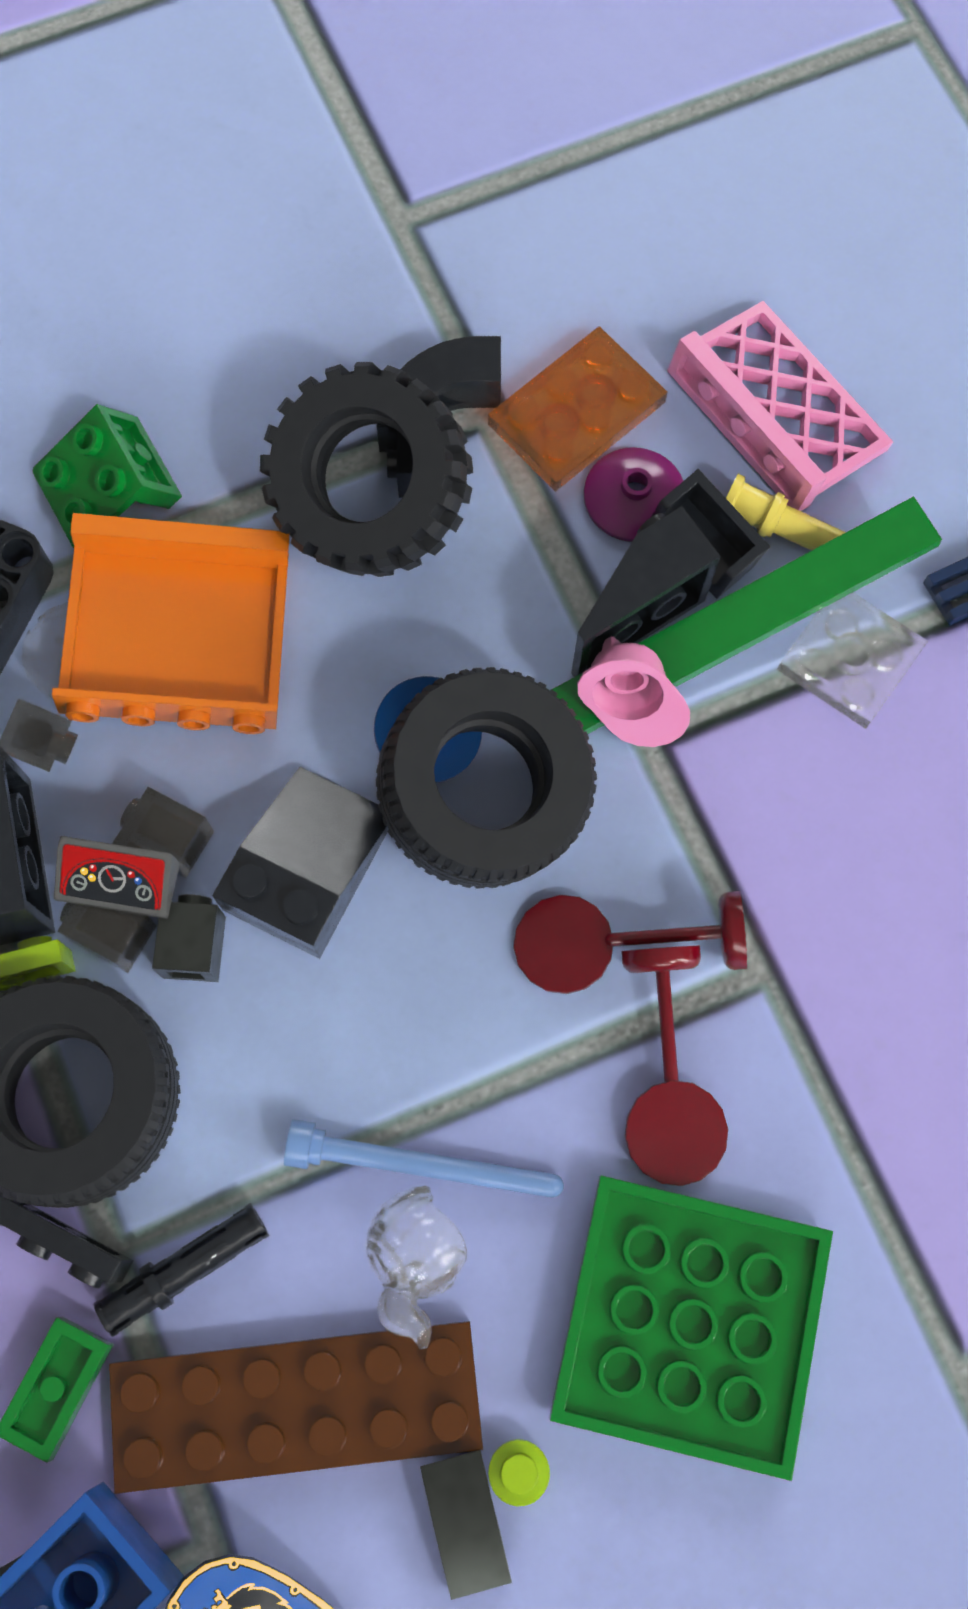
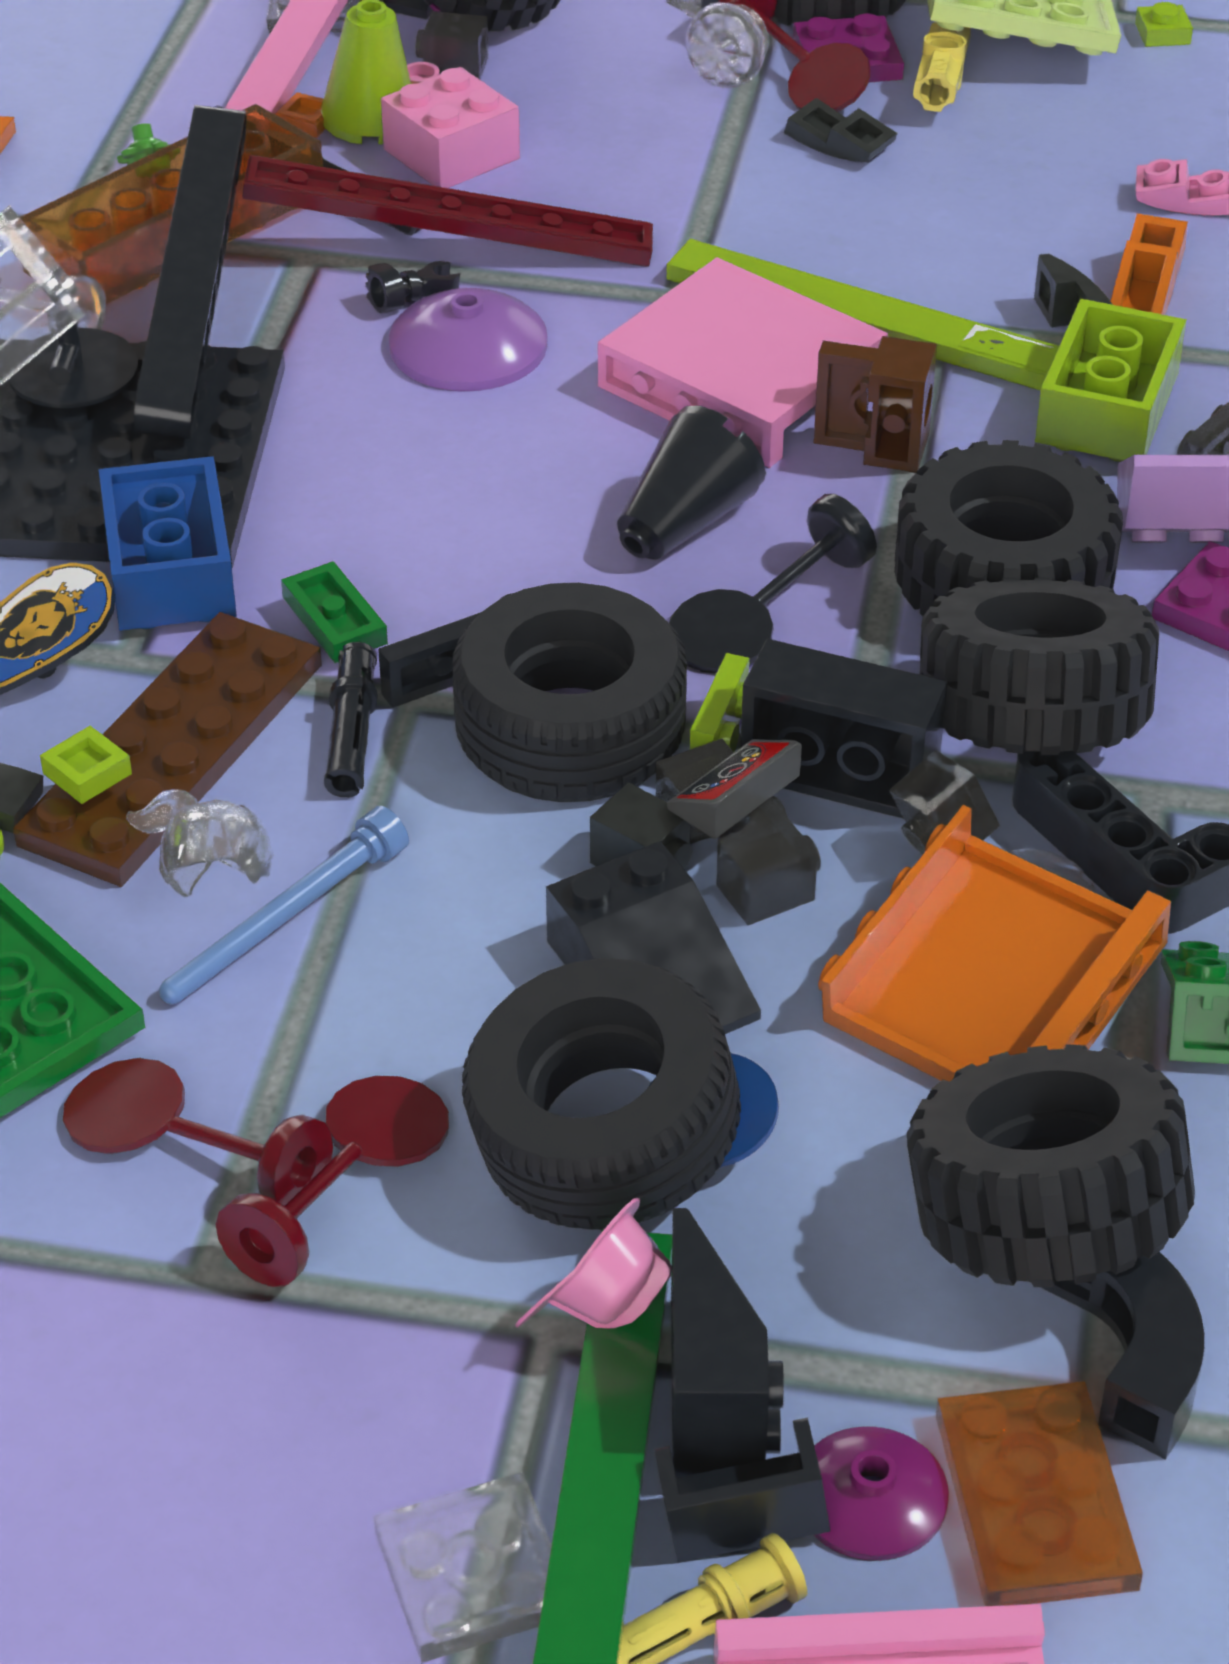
camera: 125 degrees right, 30 degrees down
none -> lime plate [40,726,132,804]

